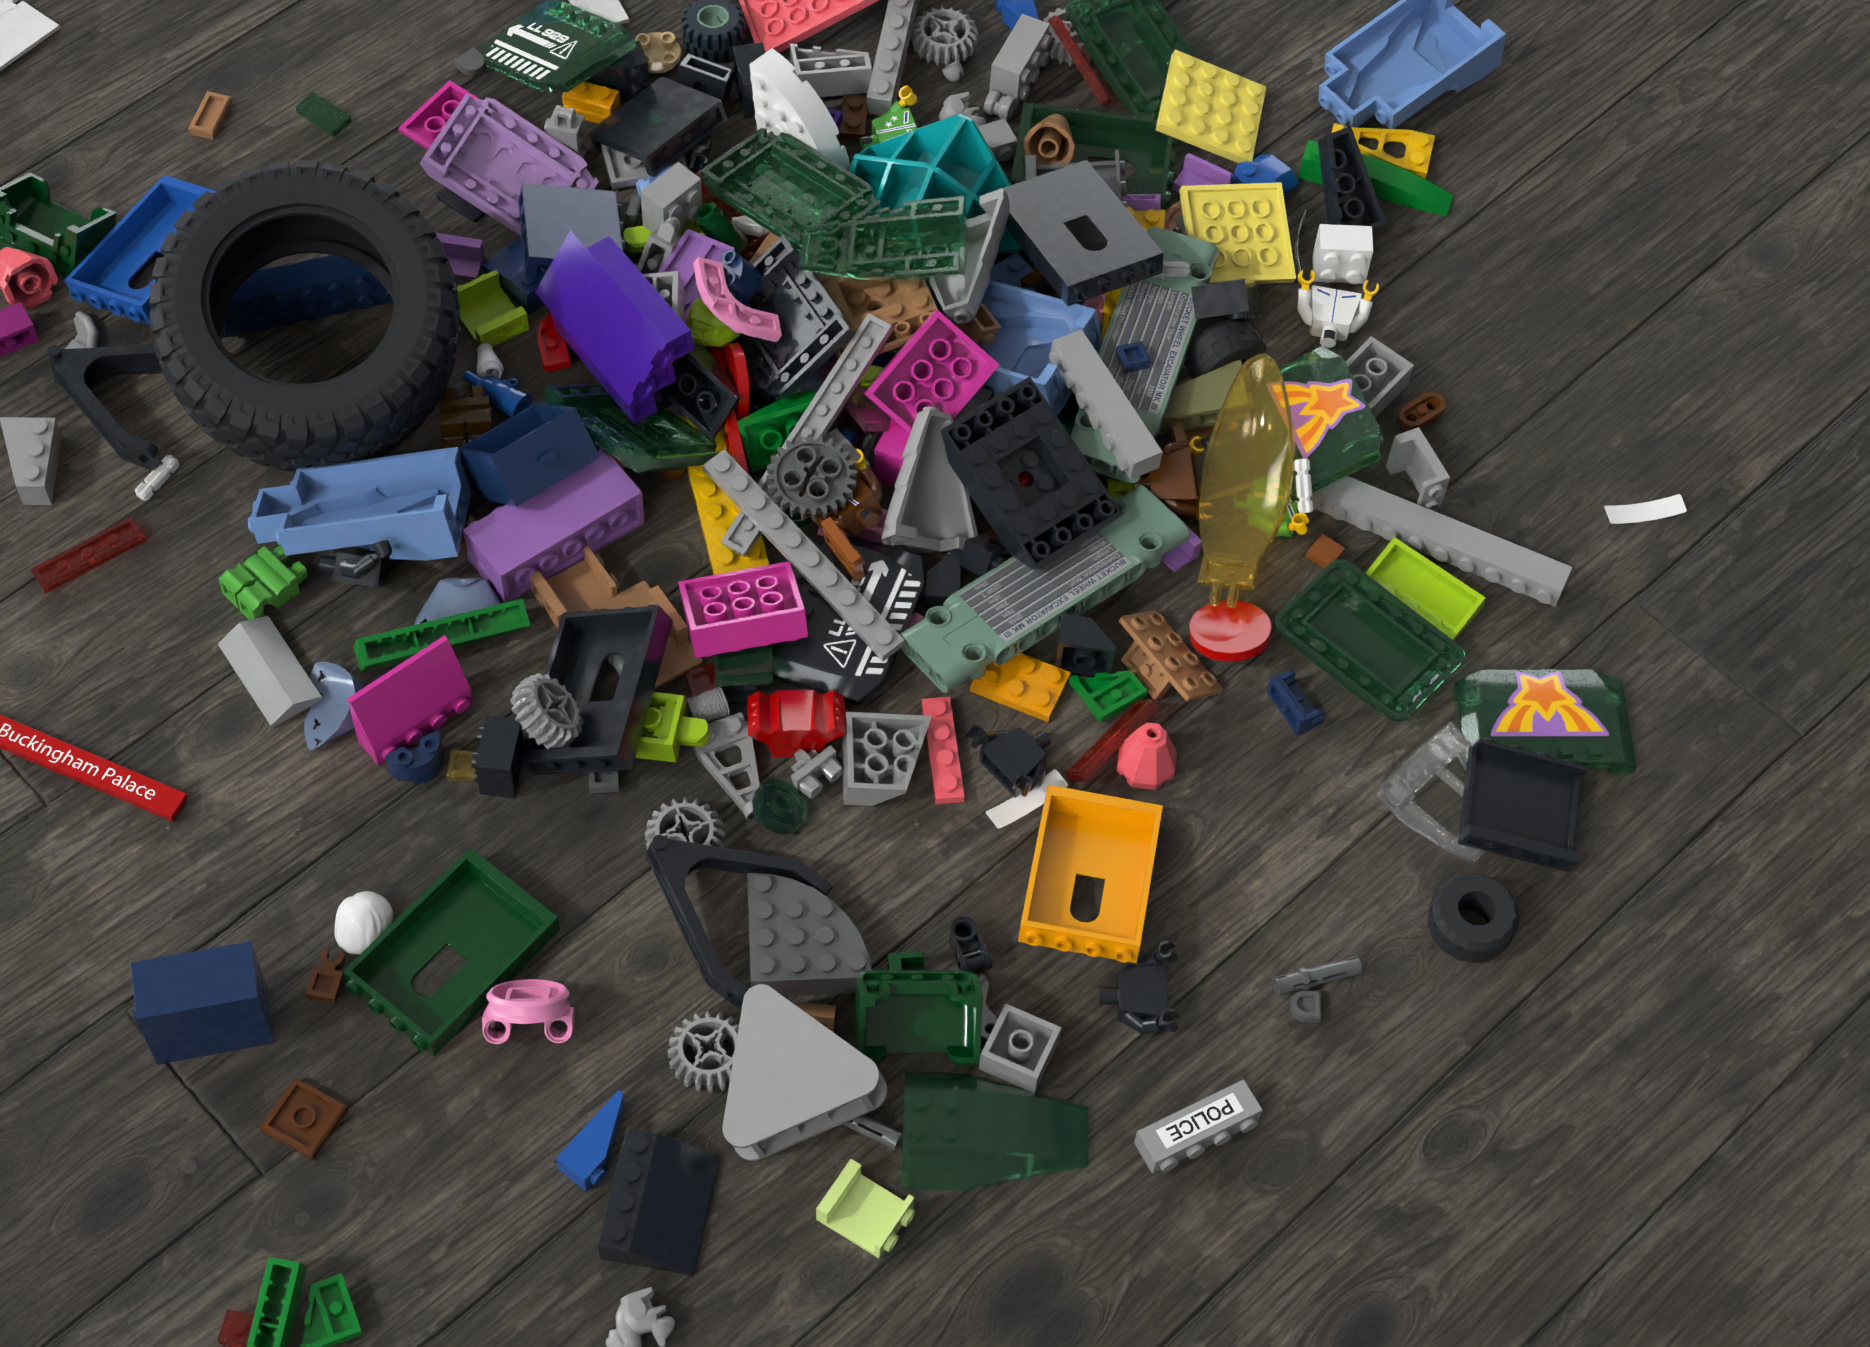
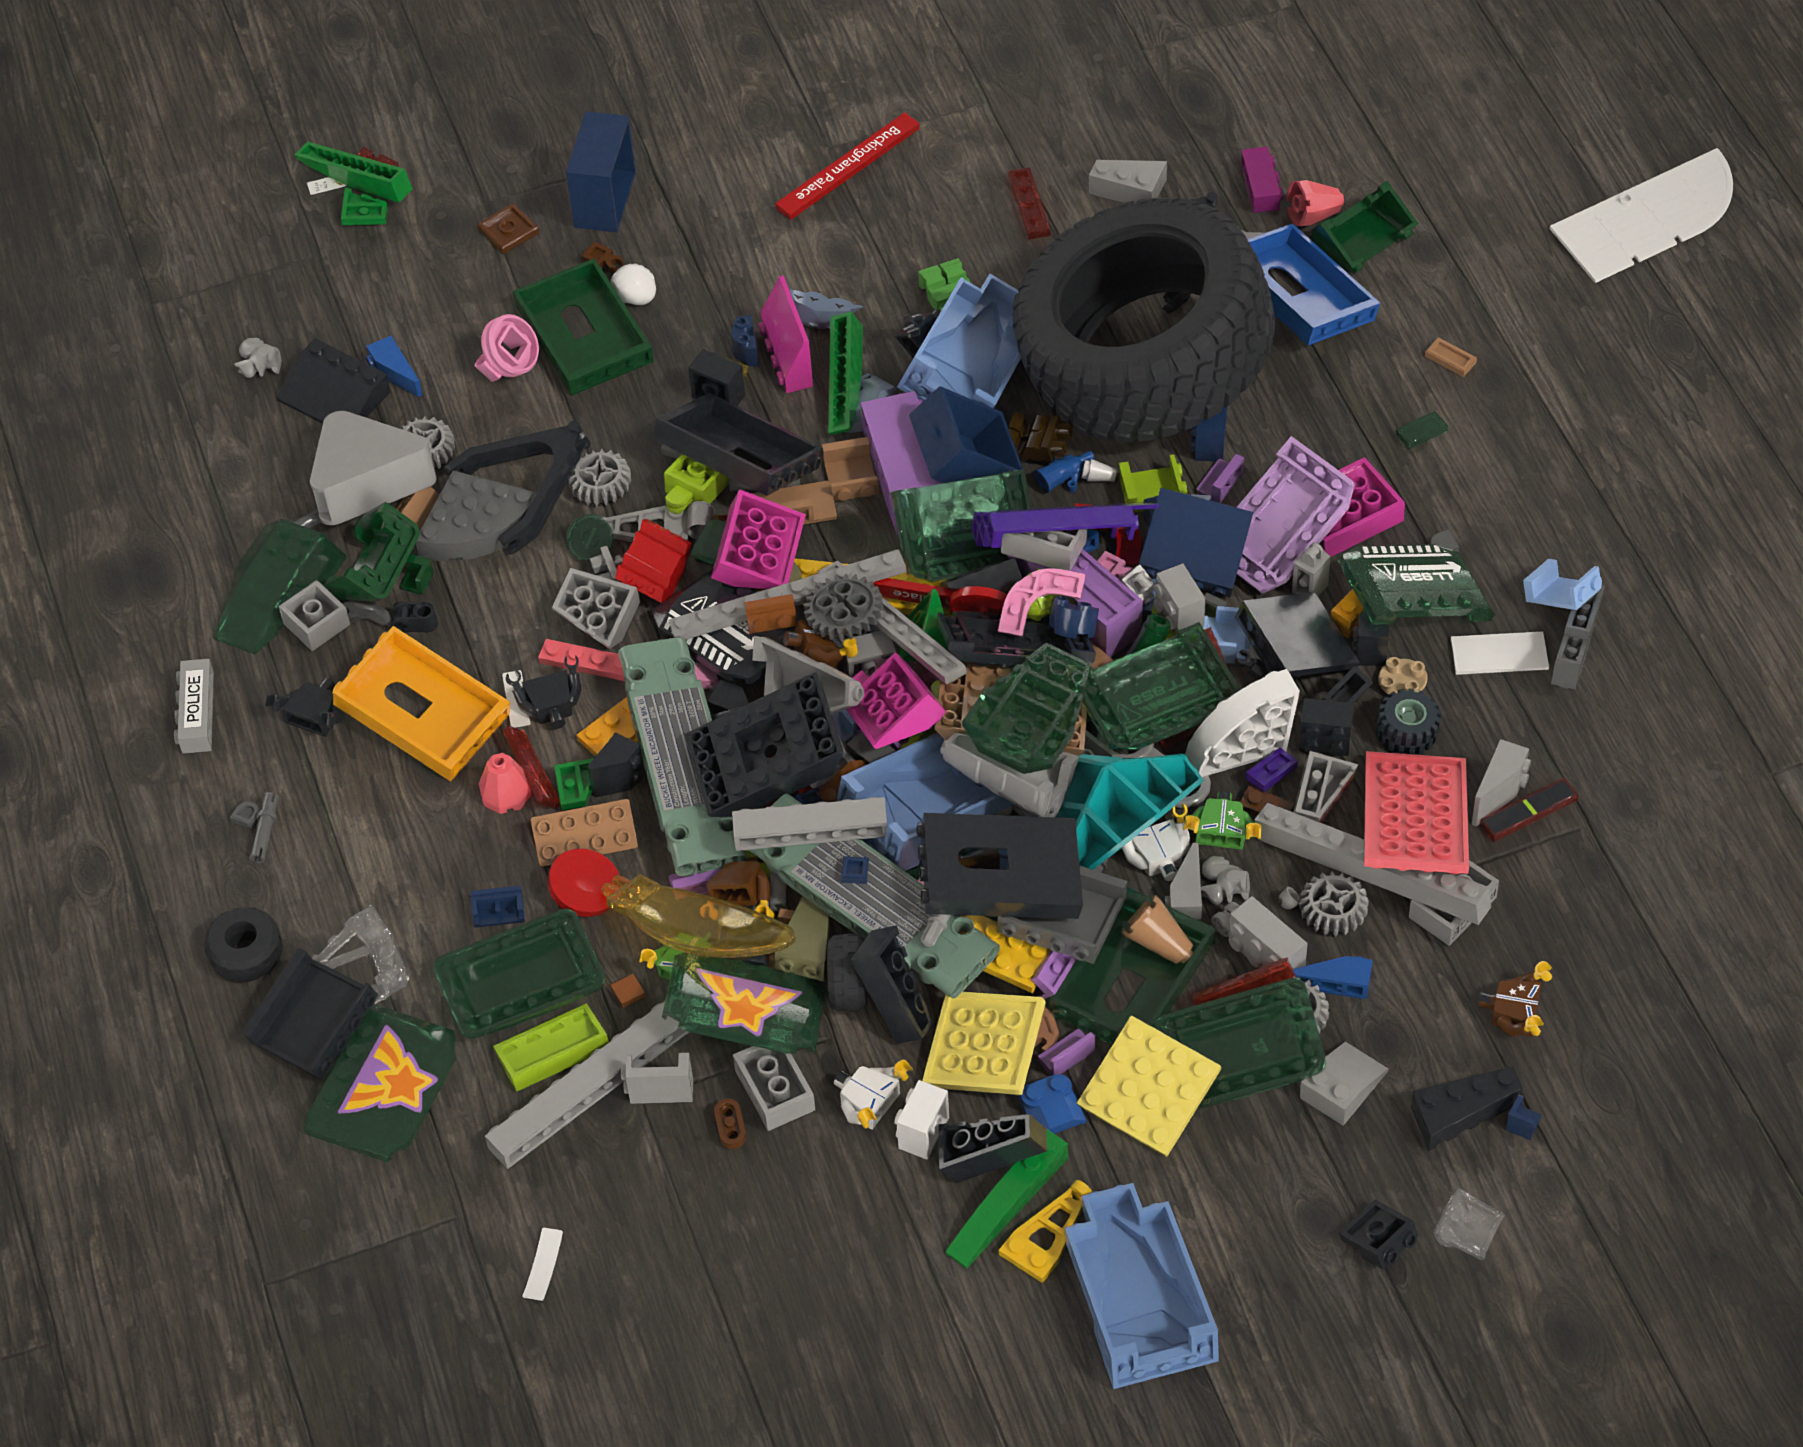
camera: 120 degrees right, 5 degrees down
light grey slope [218,615,323,728] -> none
light grey gear [510,673,584,749] -> none
yellowish green panel [816,1159,916,1259] -> none
medium nougat window [954,304,1002,348] -> none
sticker [1294,211,1306,281] -> none
white axle [1294,459,1313,513] -> none

